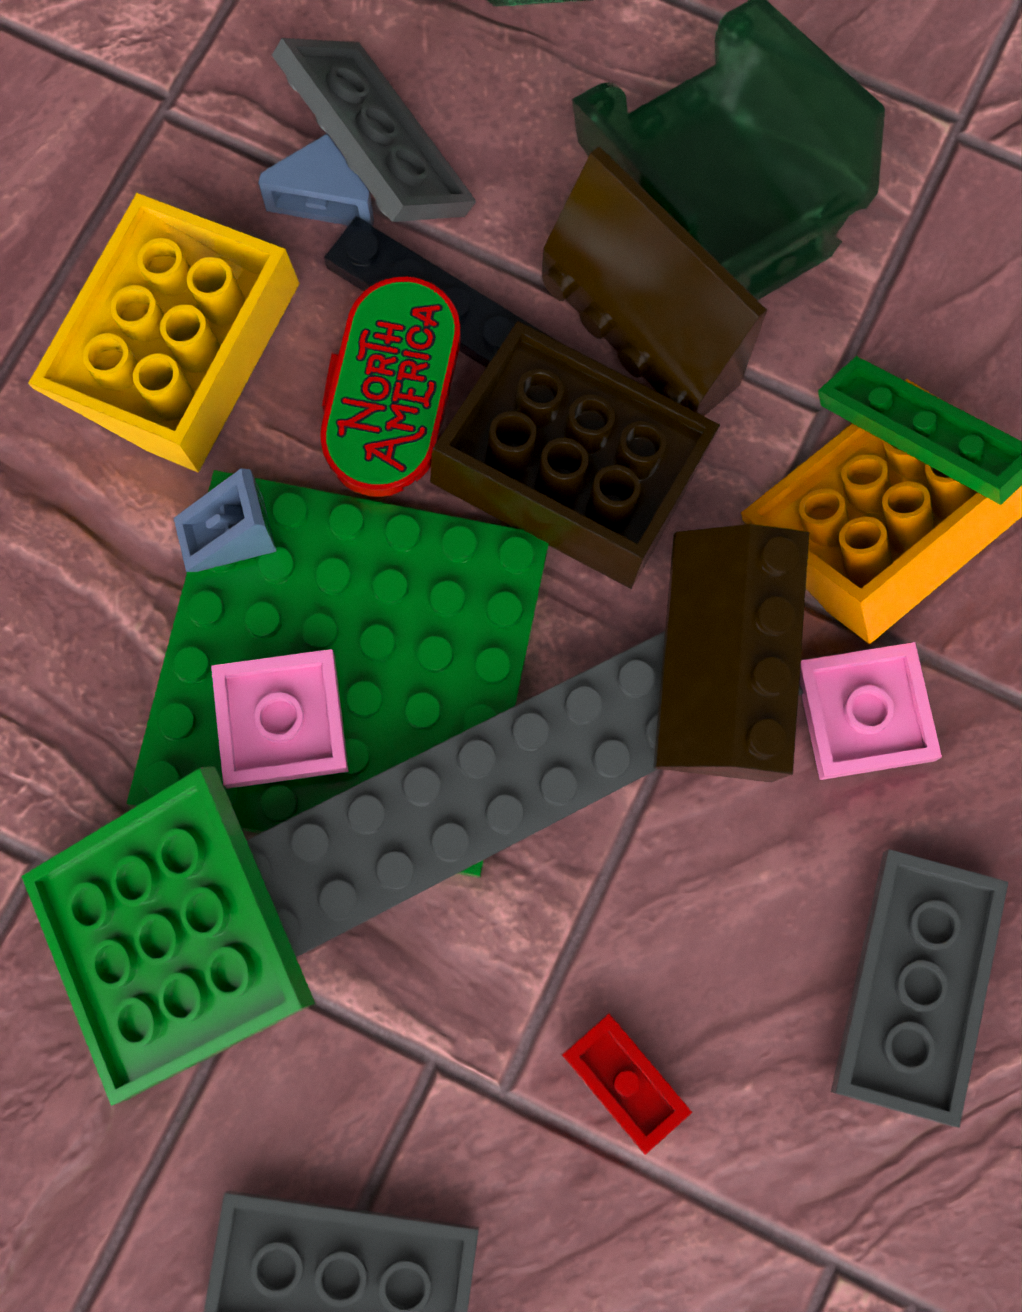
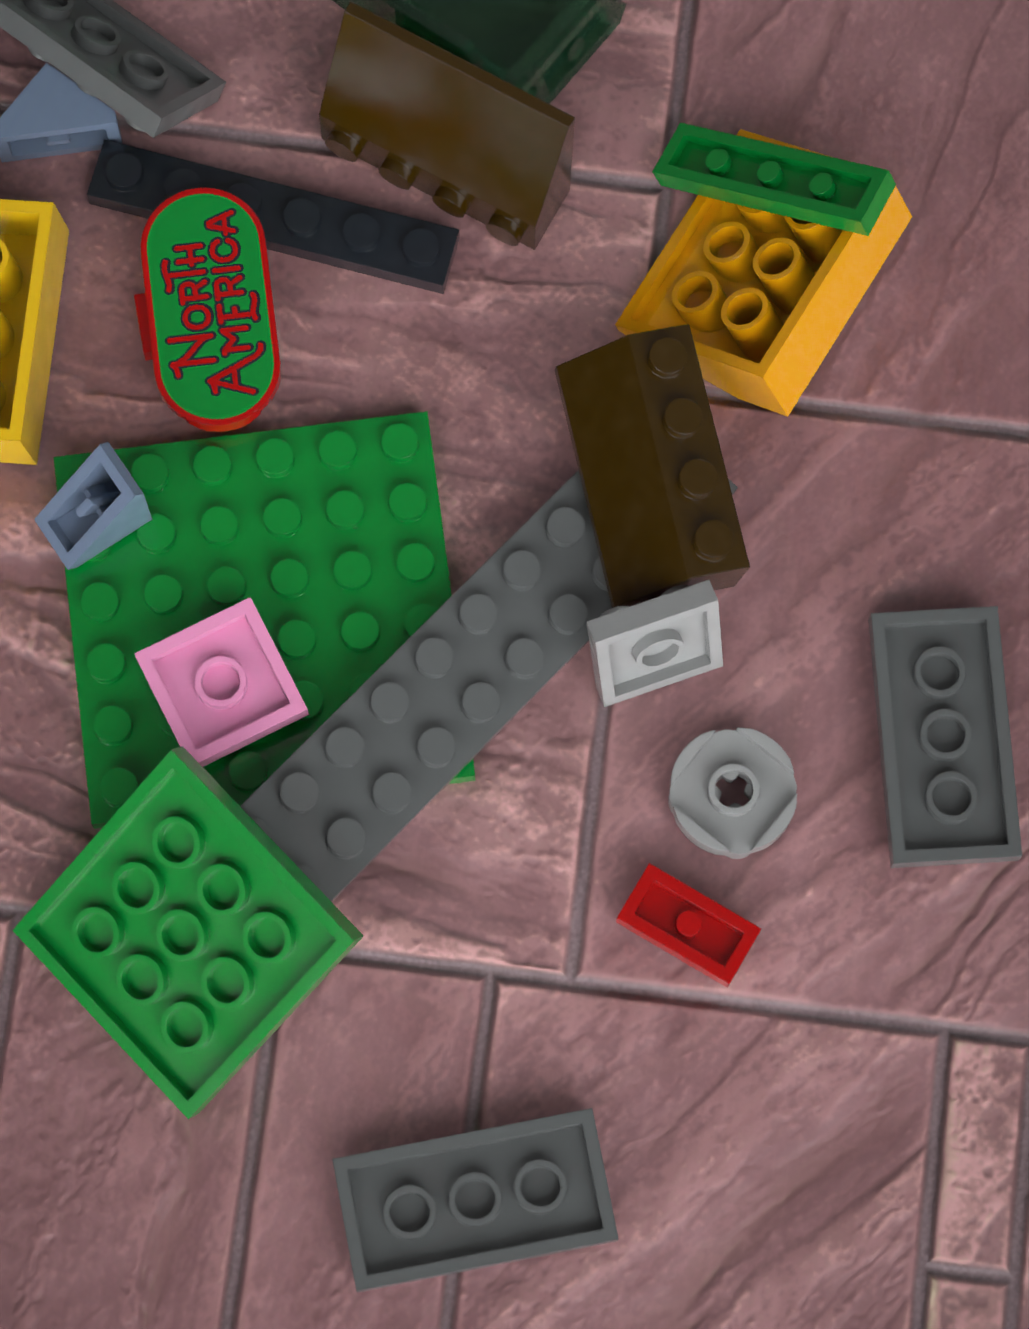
camera: 20 degrees left, 0 degrees up
dark brown slope [430,321,720,589] -> none
bright pink plate [799,642,942,780] -> none
none -> light grey plate [587,580,723,707]
none -> light grey plate [668,727,797,859]

